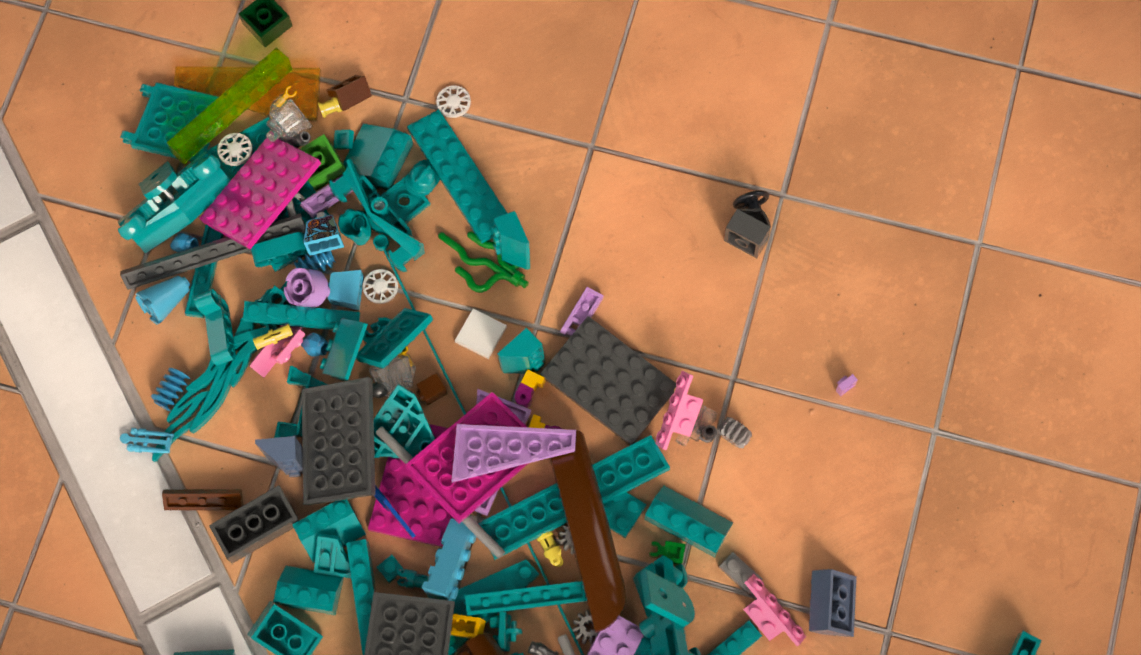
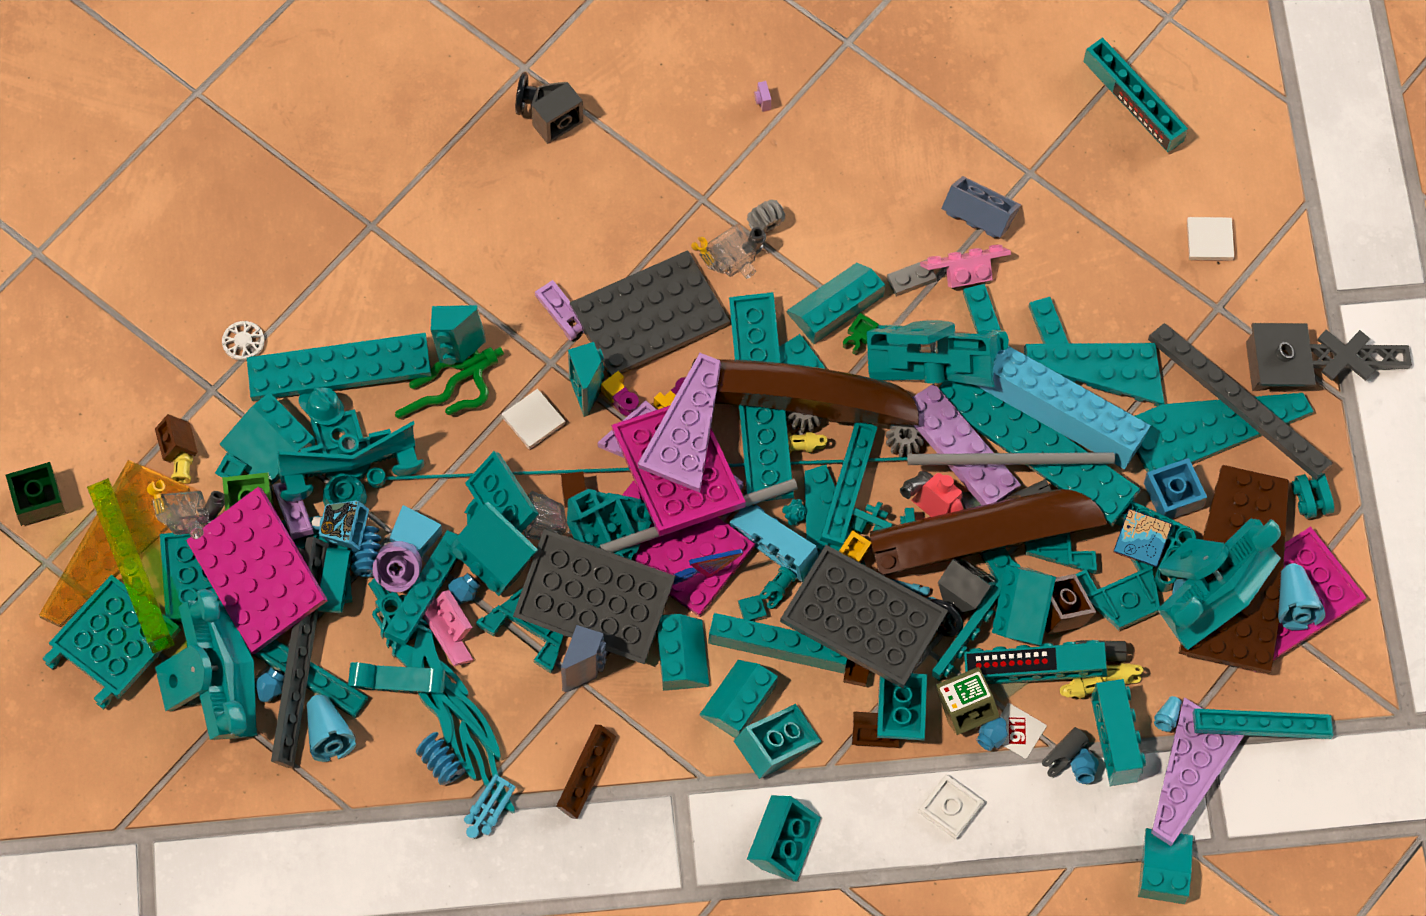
camera: 75 degrees left, 5 degrees down
dark grey brick [209,485,299,564] -> none
white wheel [217,133,253,166] -> none
light yellow pin [253,324,293,350] -> none
teal wing [314,533,351,578] -> none
white wheel [362,269,398,304] -> none
bright pink bracket [655,371,703,450] -> none
none -> teal plant [782,499,806,526]

